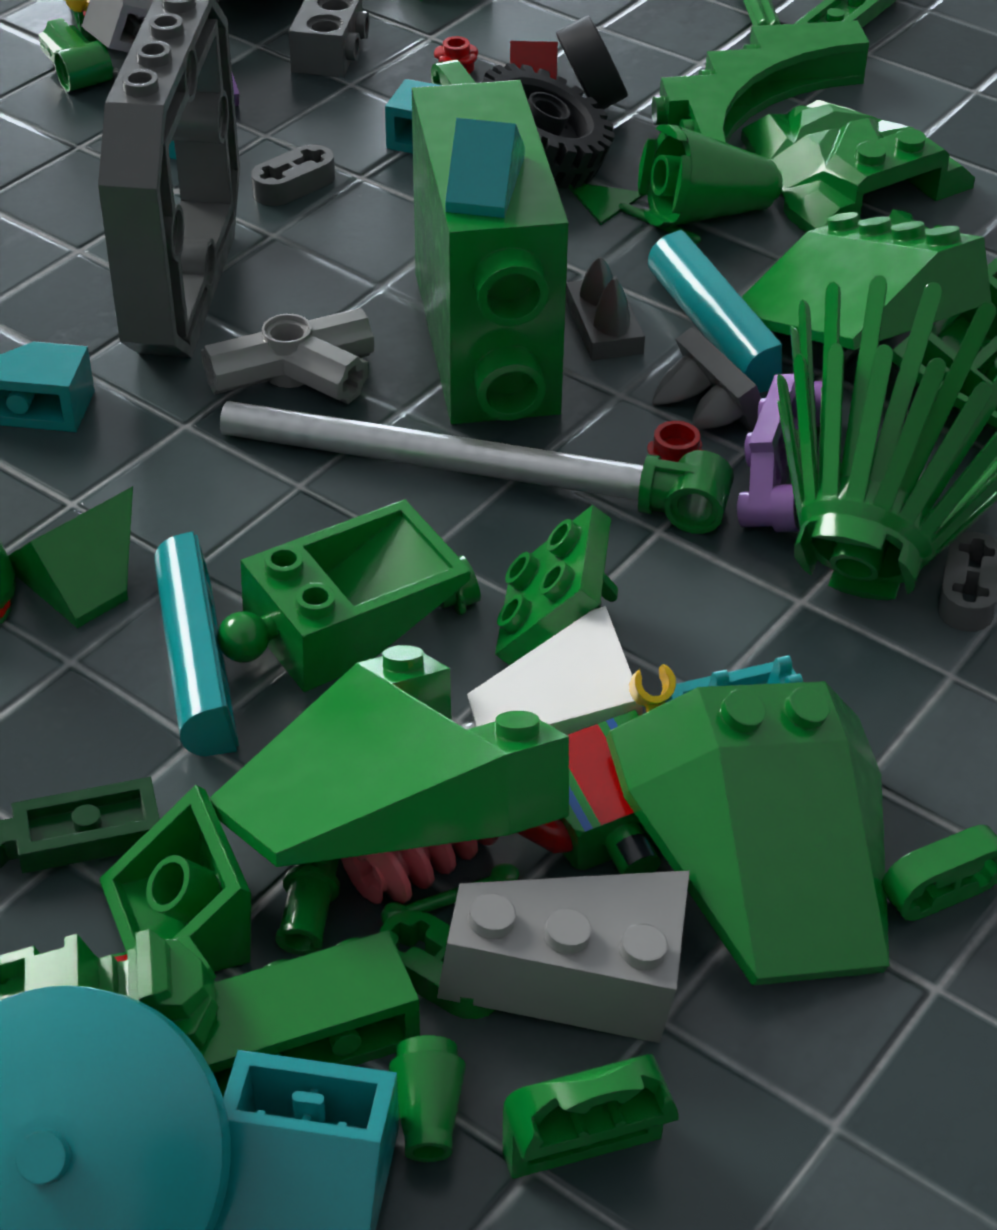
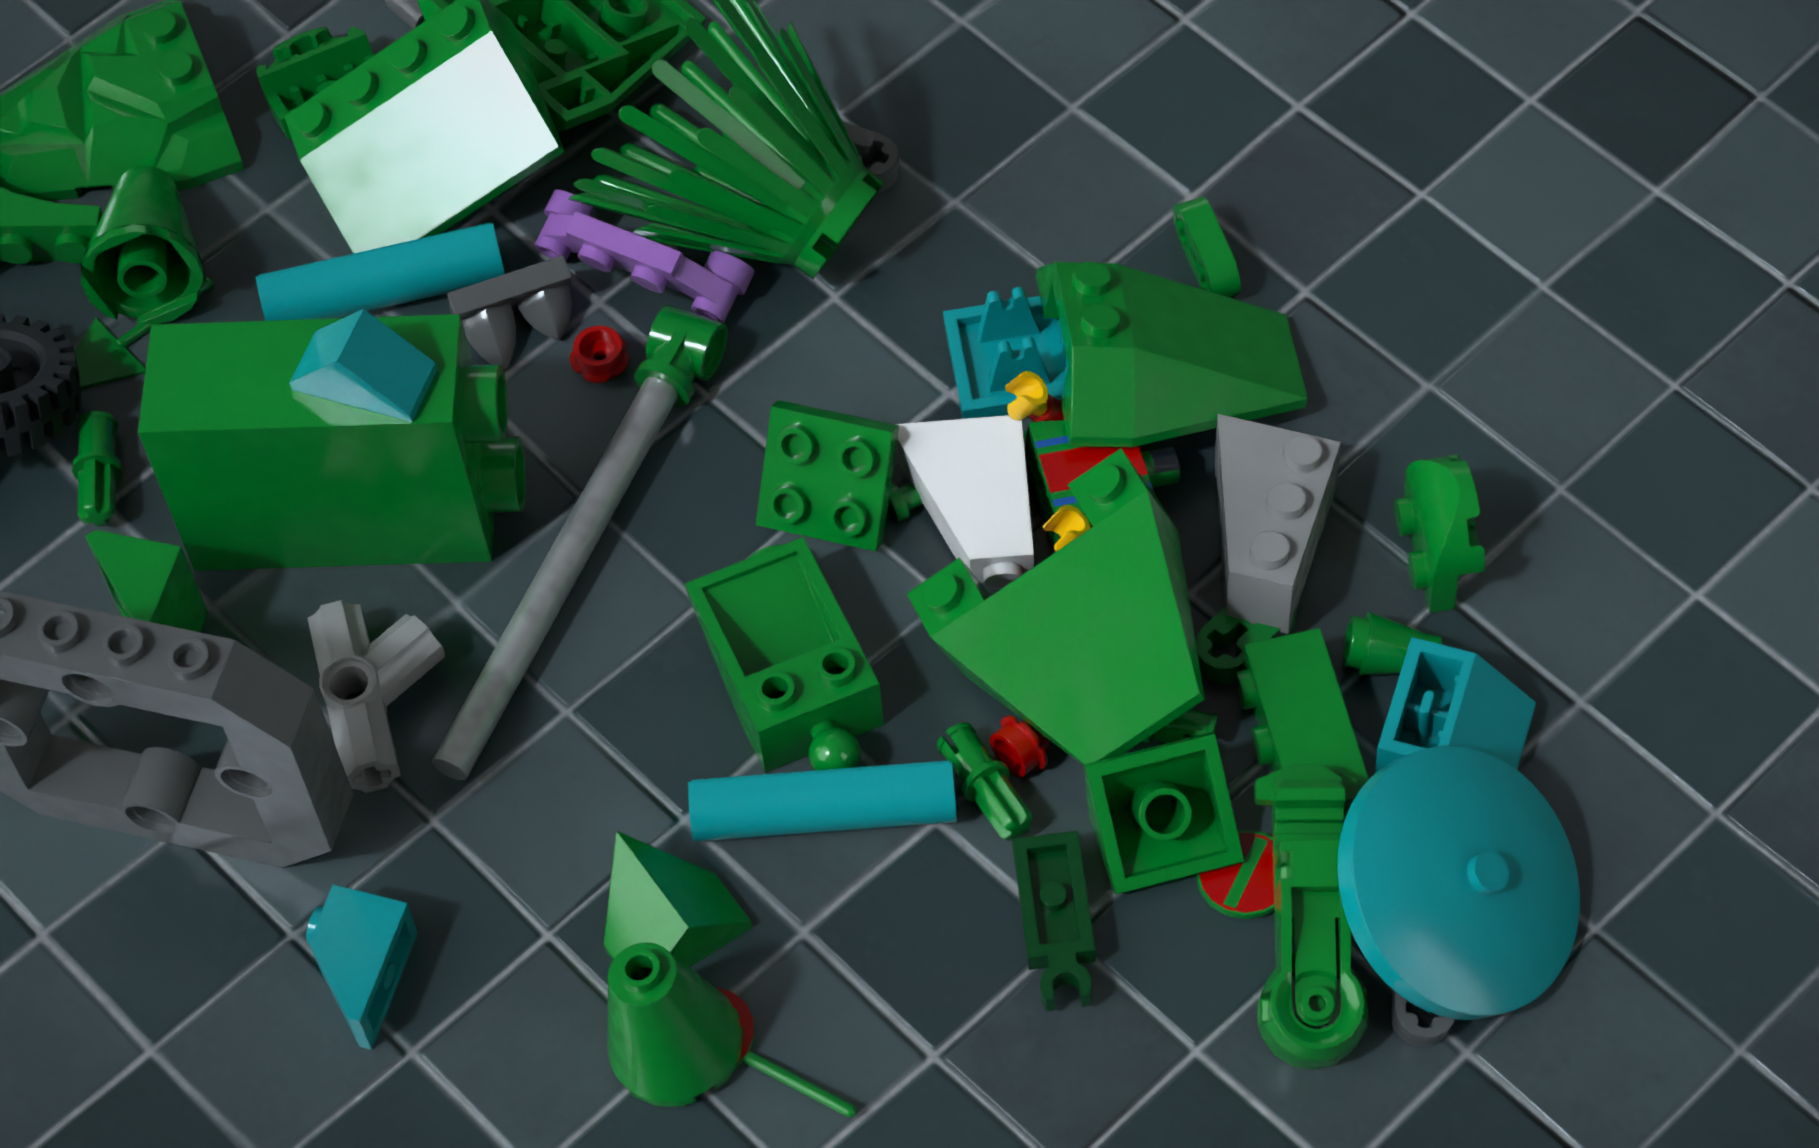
camera: 75 degrees left, 15 degrees up
none -> green slope [85,530,208,632]
none -> green axle [936,722,1032,841]

